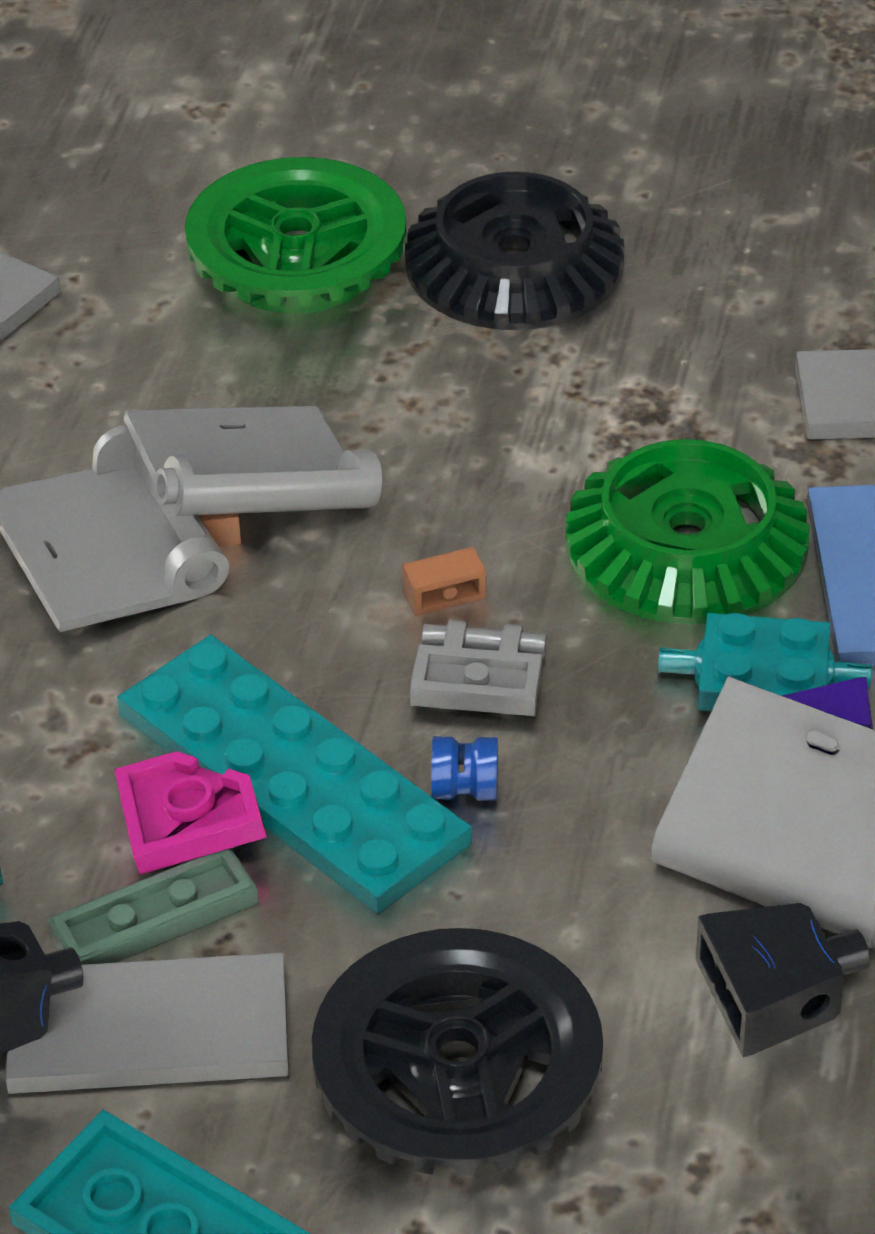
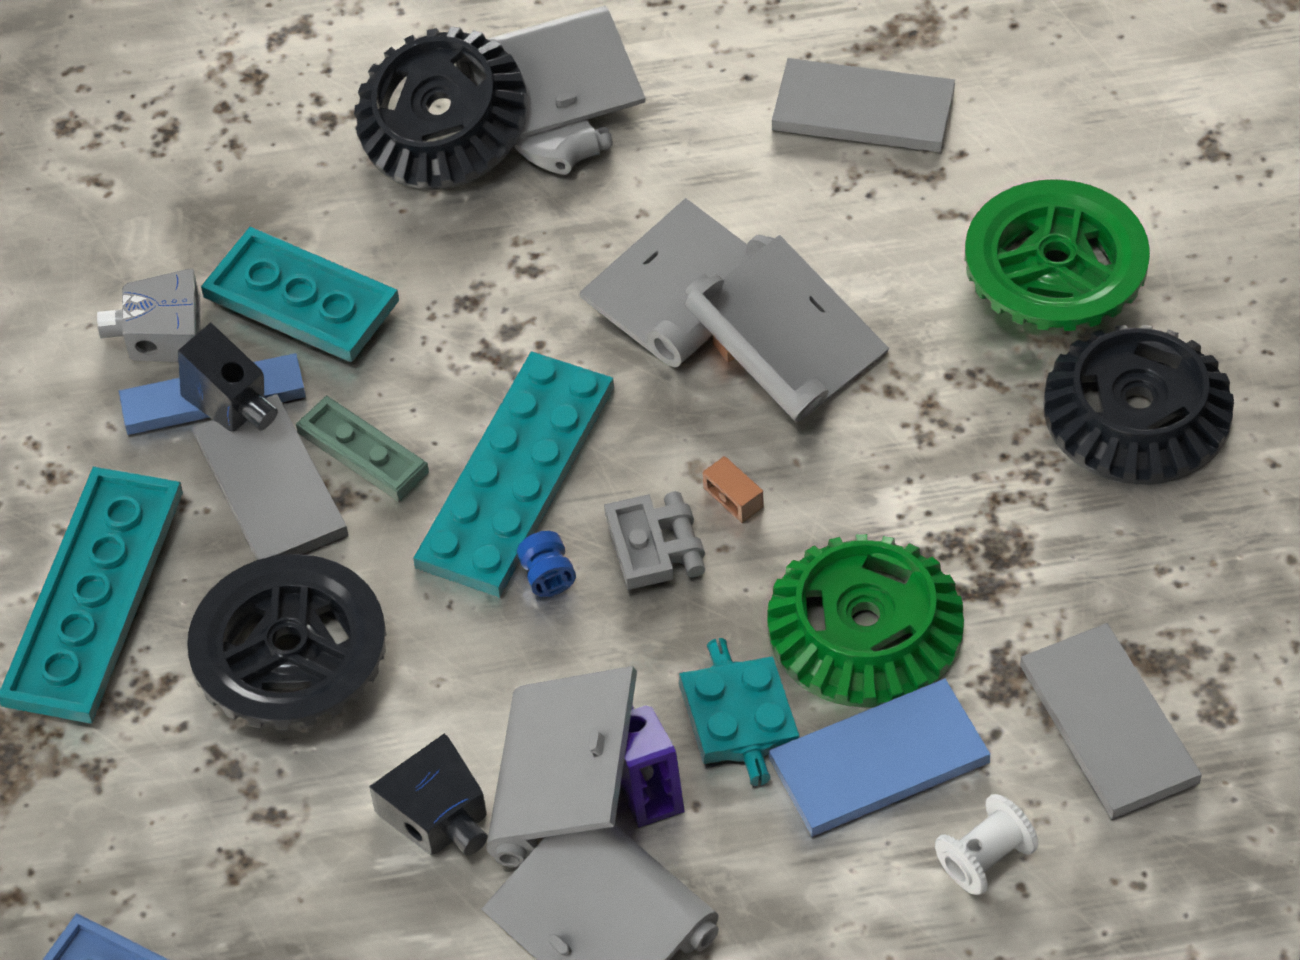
camera: 70 degrees right, 10 degrees up
dark pink plate [114,751,267,875] -> none

